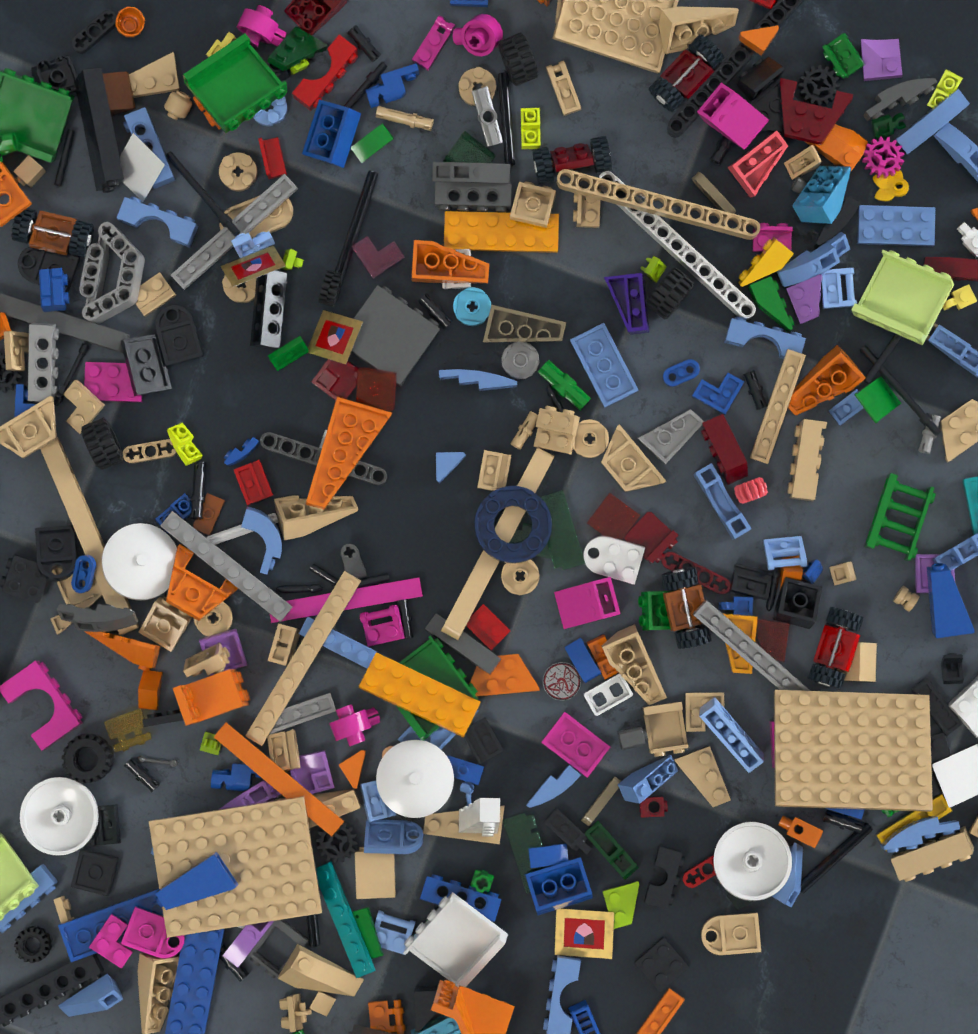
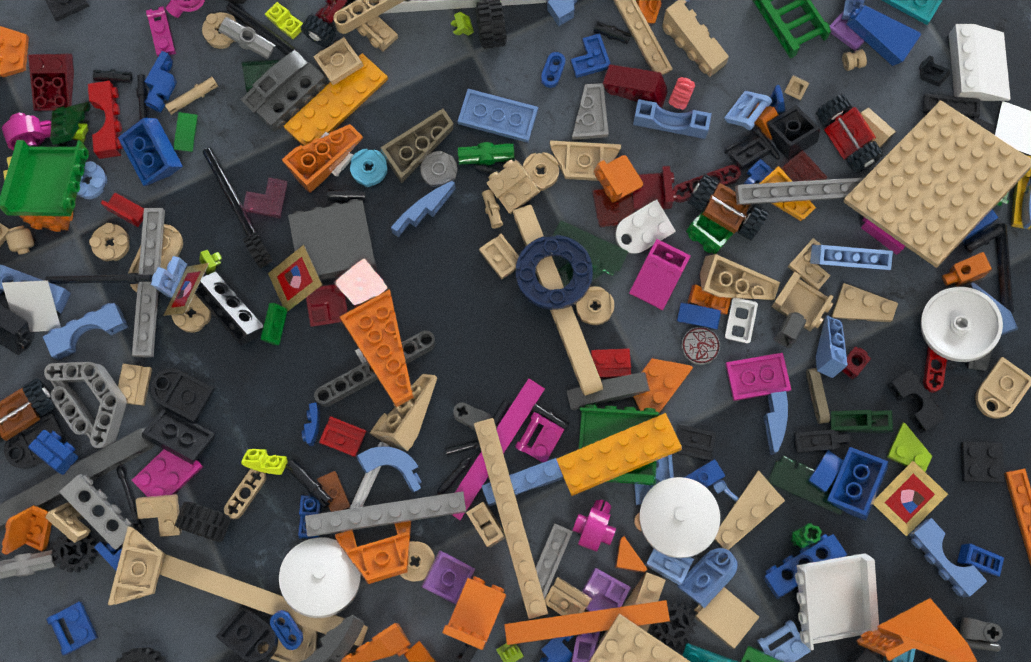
camera: 50 degrees left, 10 degrees down
tan plate [139,597,192,652] -> none
tan plate [183,643,230,677] -> none
medium blue slope [436,452,466,484] -> none
white wedge [459,798,500,837] -> none
dark purple wedge [604,273,649,335] -> none
none -> orange bracket [593,155,643,203]

